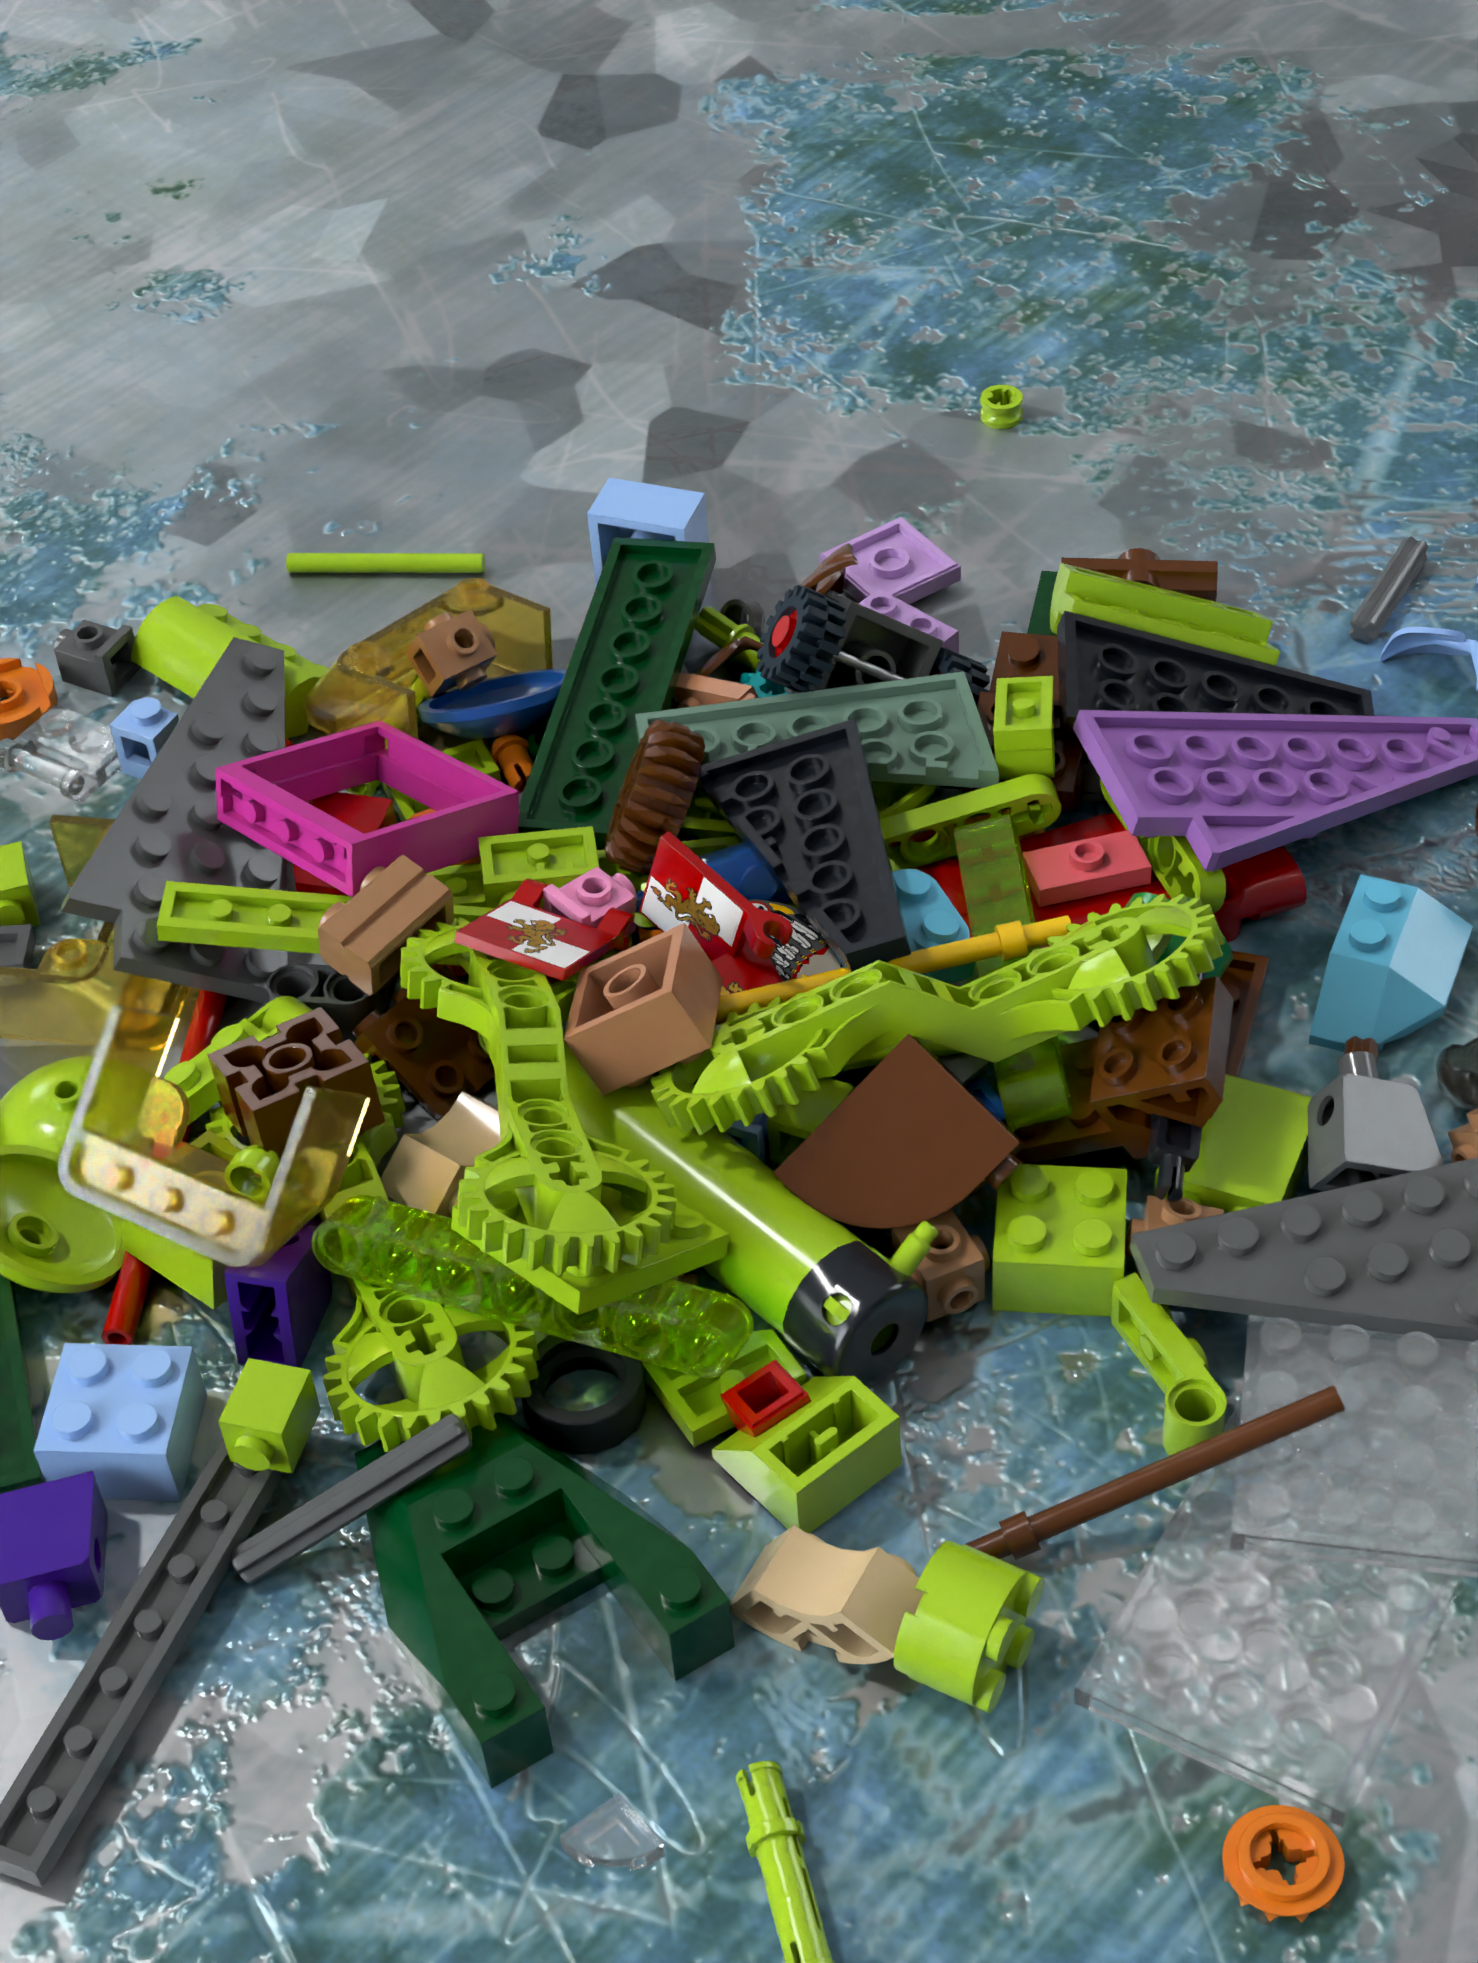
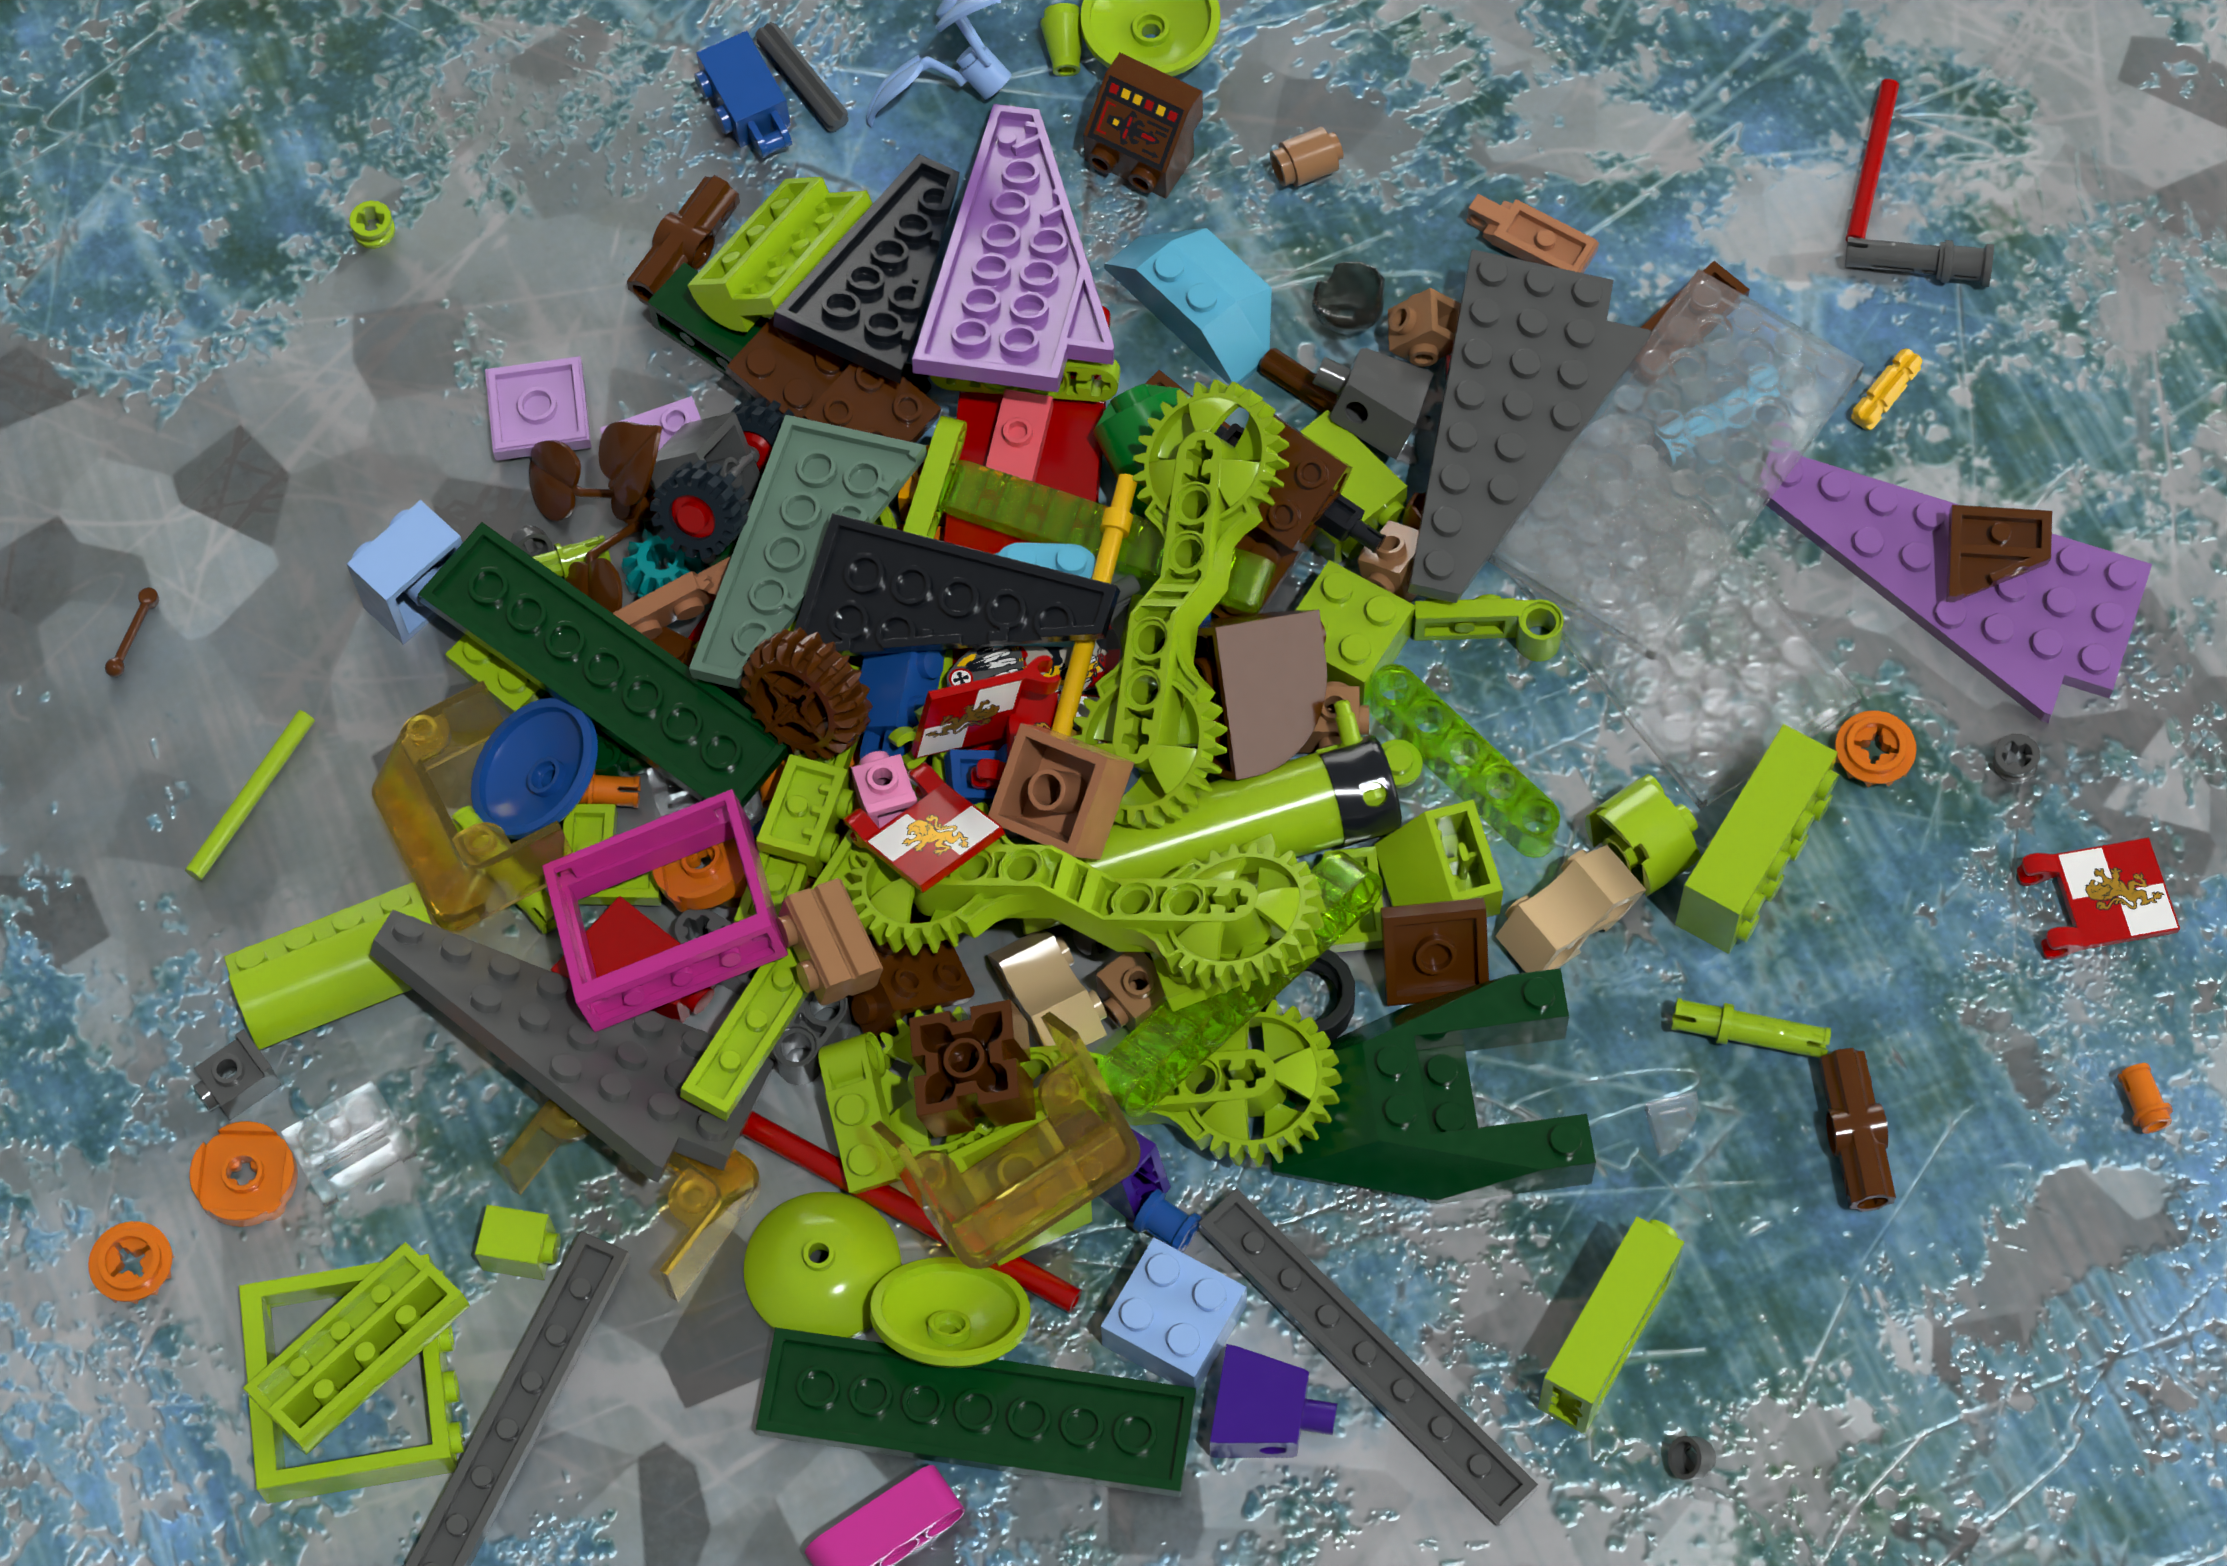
camera: 65 degrees left, 20 degrees up
light blue brick [110,697,180,779] -> none
lime brick [218,1358,321,1474] -> none
lime hinge [225,1145,282,1202] -> none
dark grey axle [231,1414,473,1583] -> none
medium nougat brick [405,609,498,698] -> none
red slope [720,1359,811,1437] -> none
reddish brown bar [965,1385,1345,1560] -> none
lime plate [993,676,1055,780] -> none
none -> reddish brown hinge [105,587,159,677]
none -> blue brick [694,30,792,158]
none -> blue bush [1133,1189,1203,1253]
none -> clear neon green beam [1370,664,1560,858]
none -> reddish brown plate [1380,898,1489,1006]
none -> lime plate [1381,739,1423,789]
none -> lime piece [1538,1216,1684,1435]
none -> lime brick [1675,724,1839,954]

